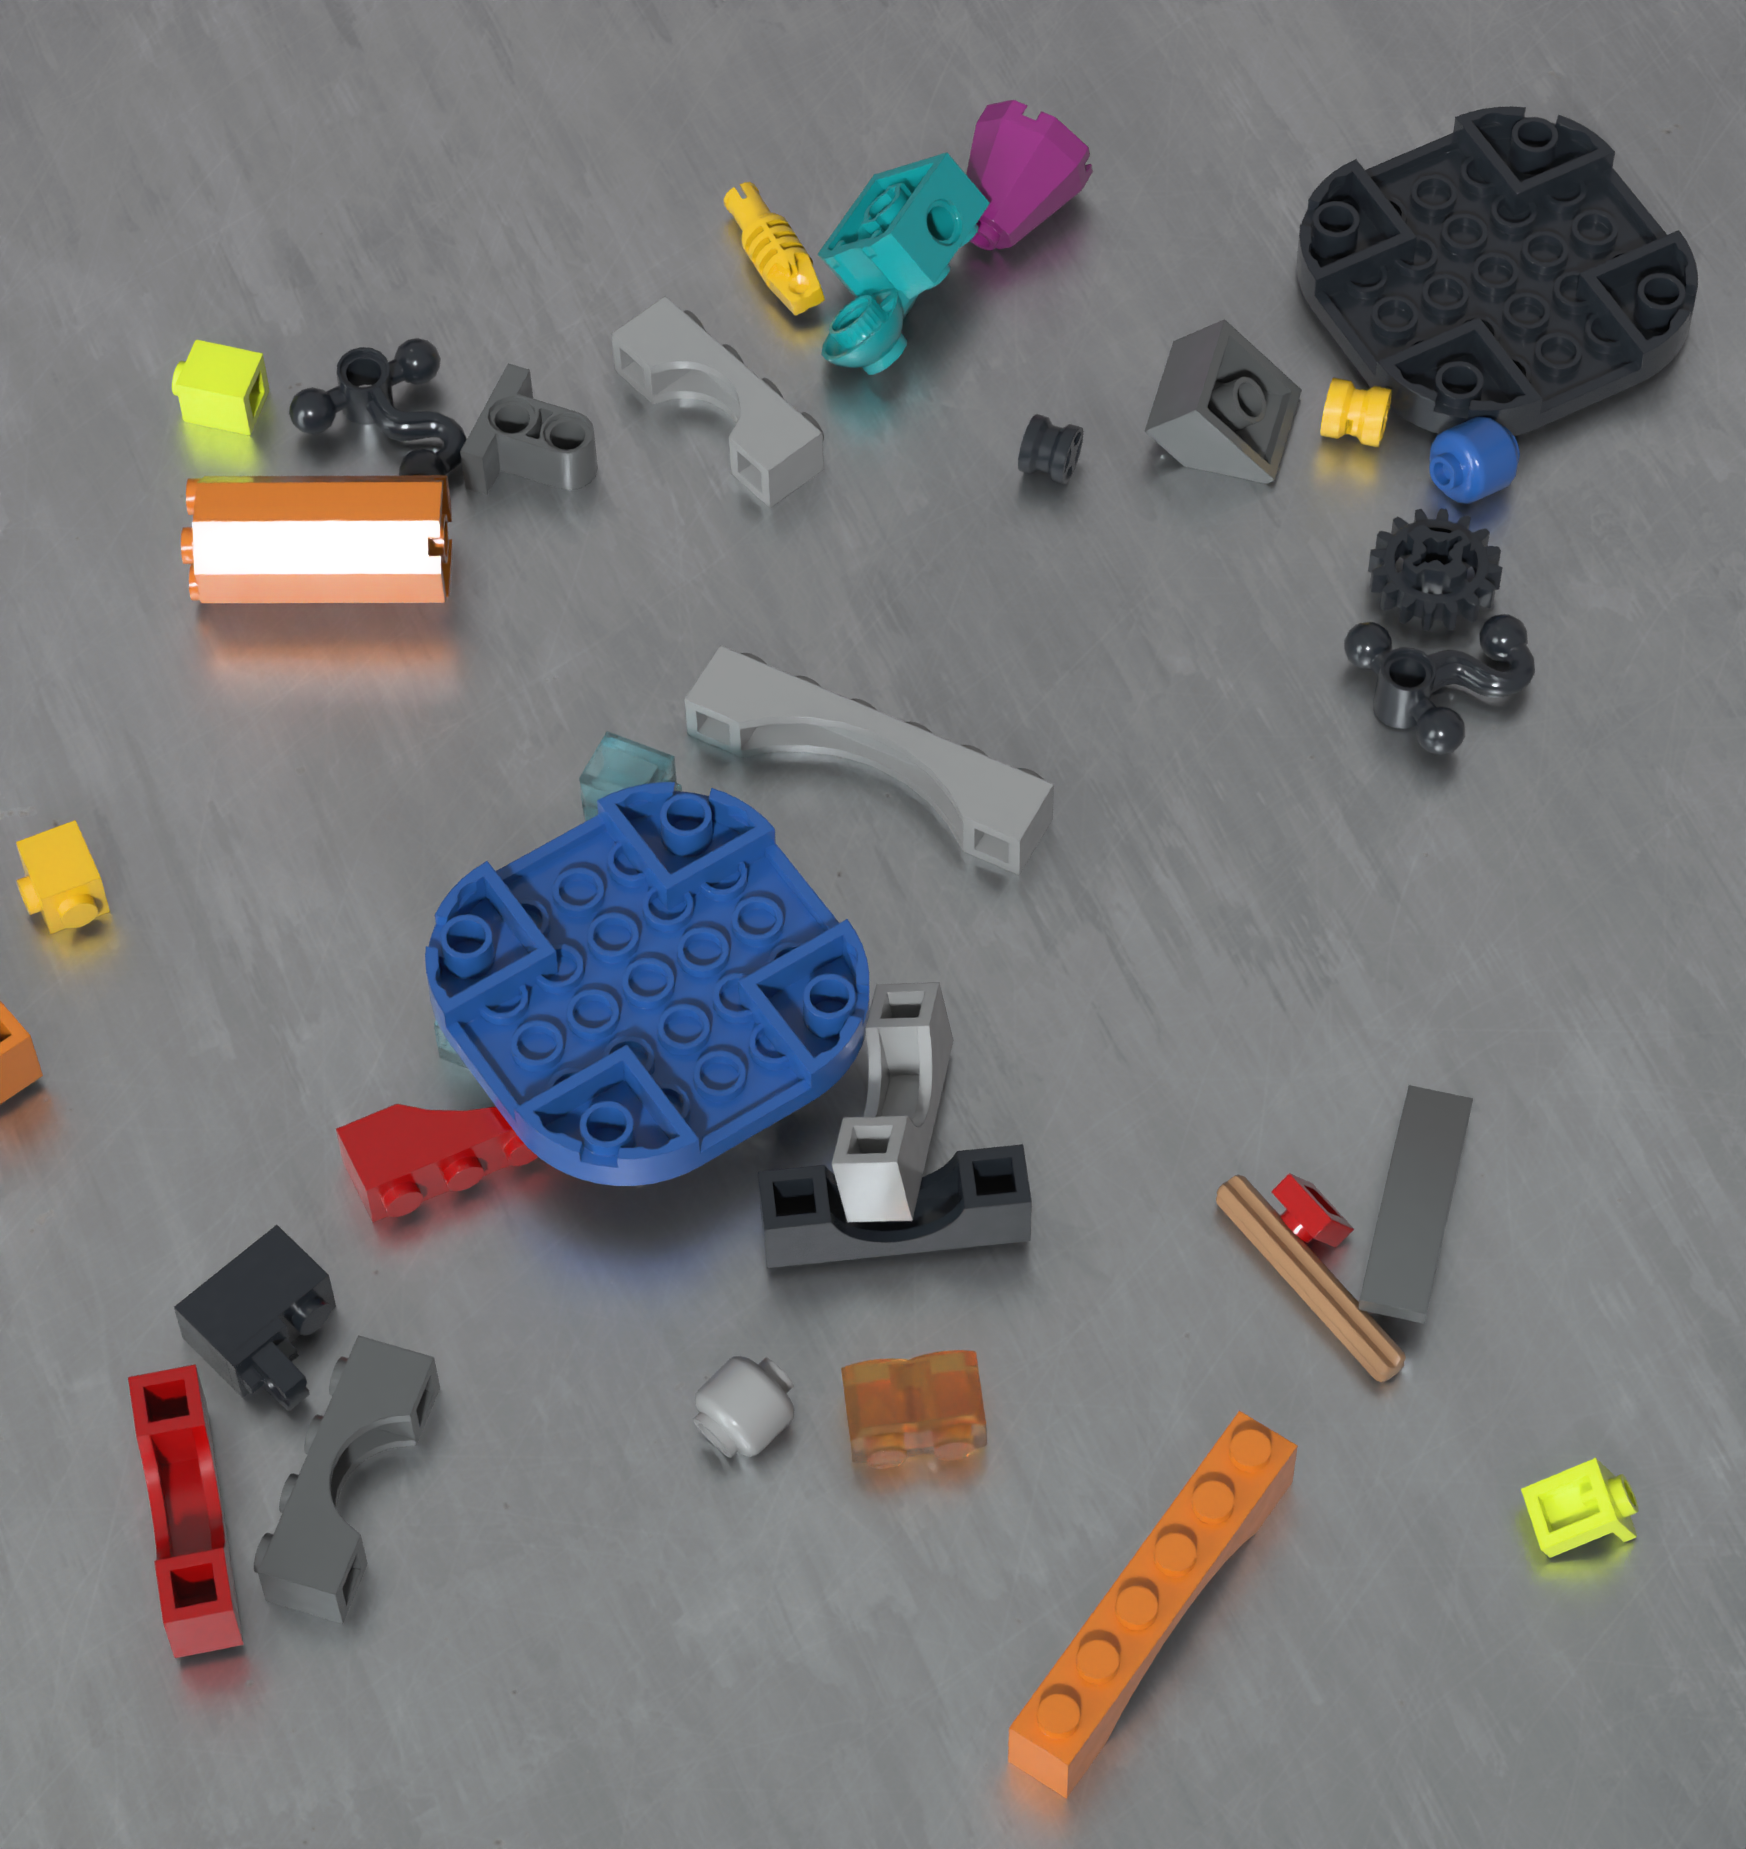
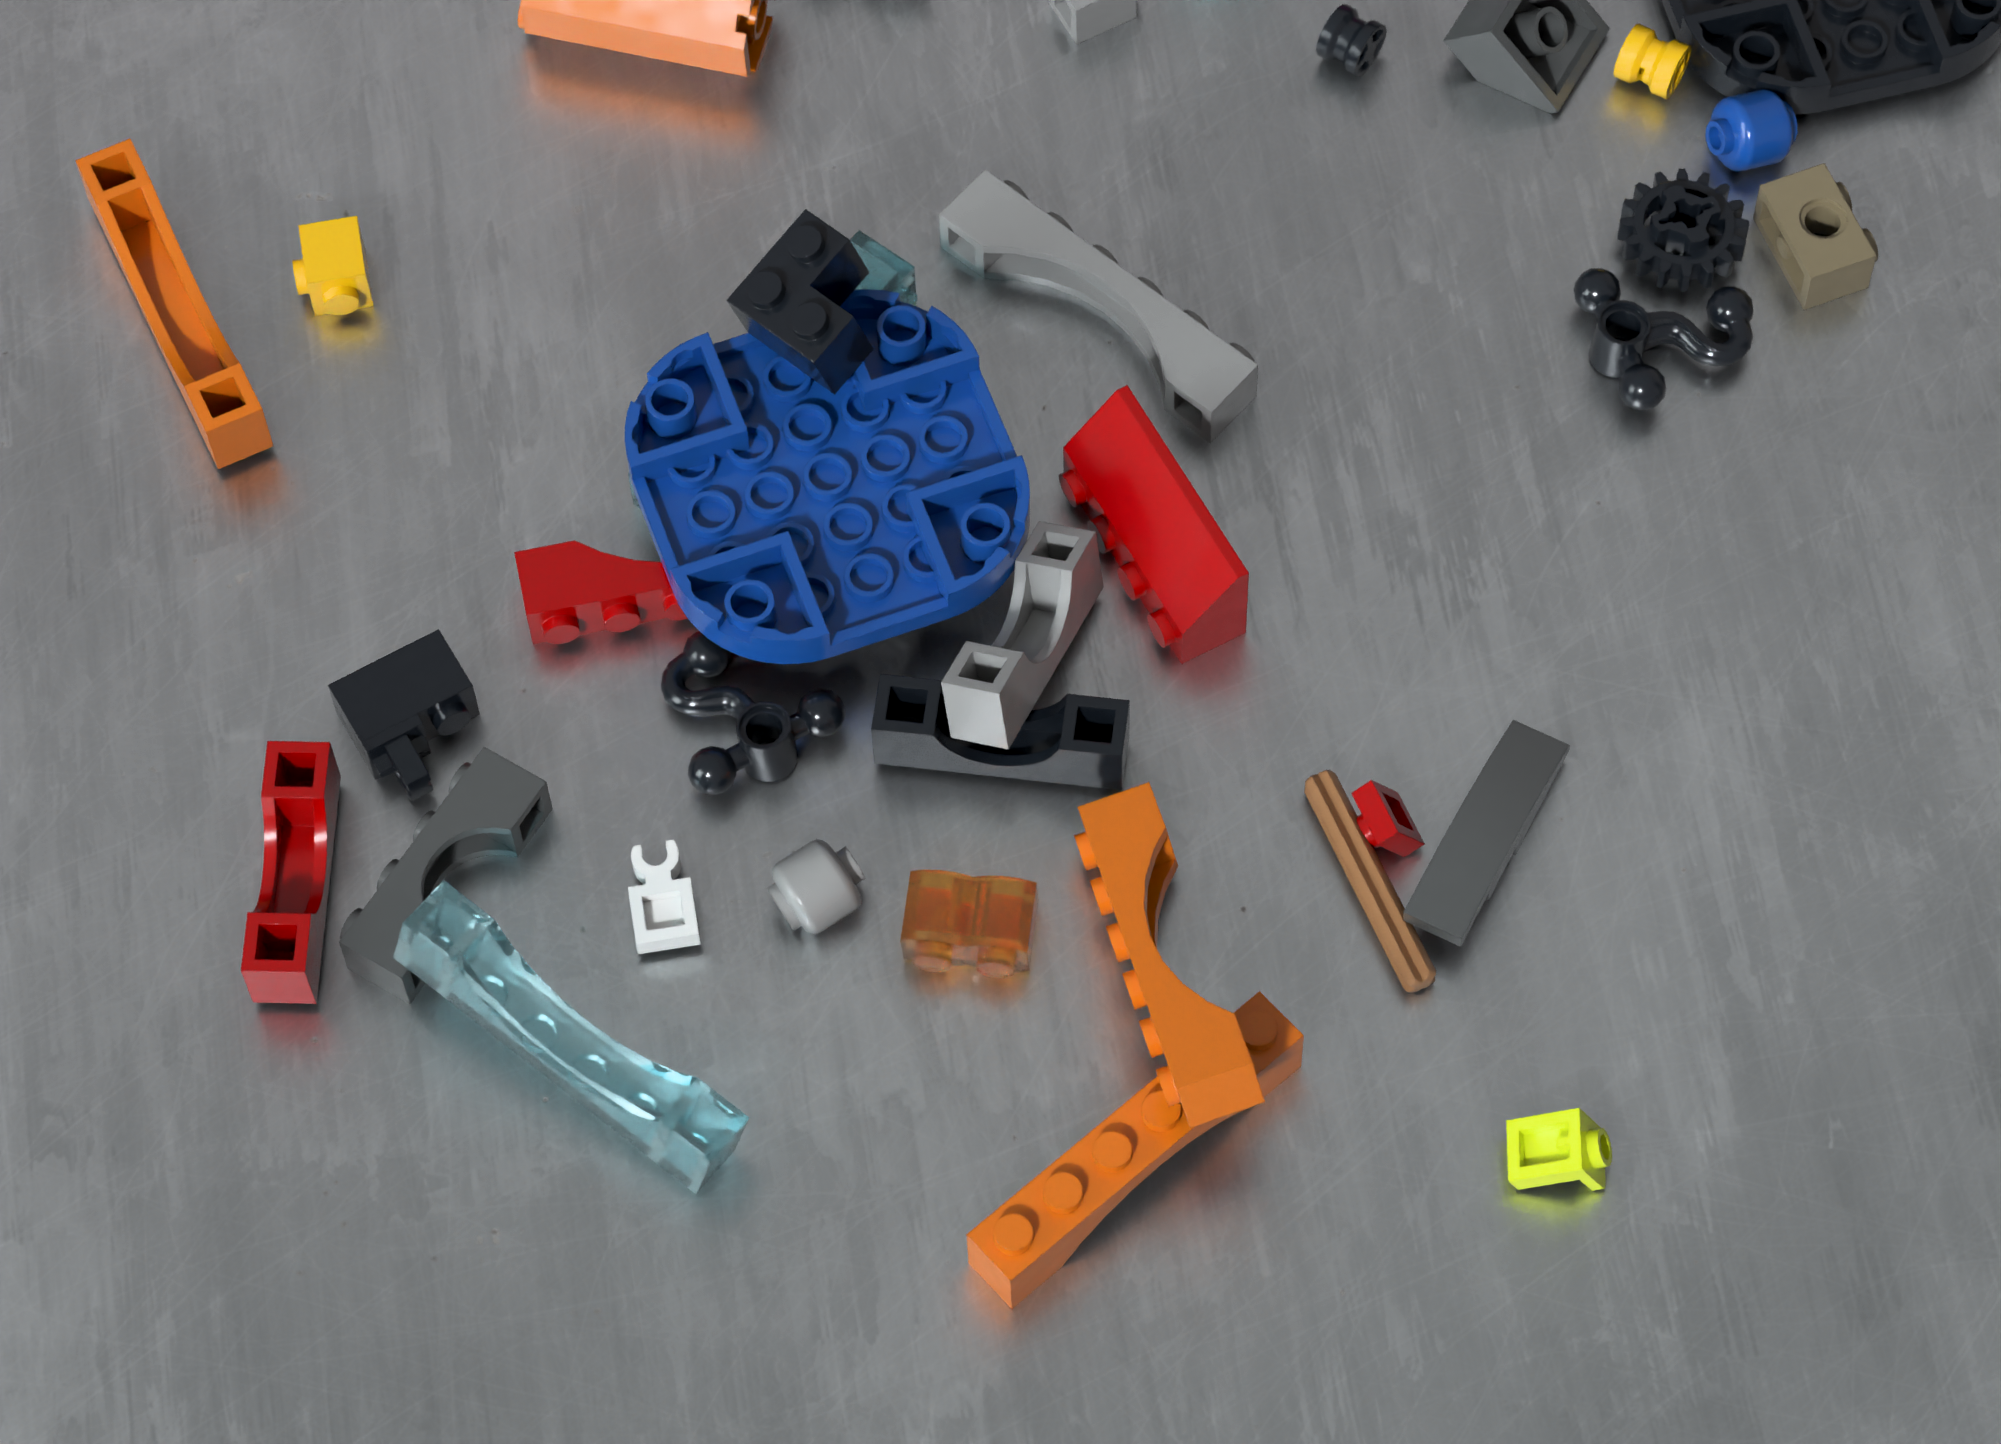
camera: 15 degrees right, 5 degrees up
none -> clear light blue arch [393,880,749,1194]
none -> white plate [628,840,701,954]
none -> black piece [661,631,846,796]
none -> black brick [726,209,874,395]
none -> red slope [1059,385,1249,664]
none -> orange arch [1074,782,1265,1128]
none -> dark tan brick [1753,163,1878,310]

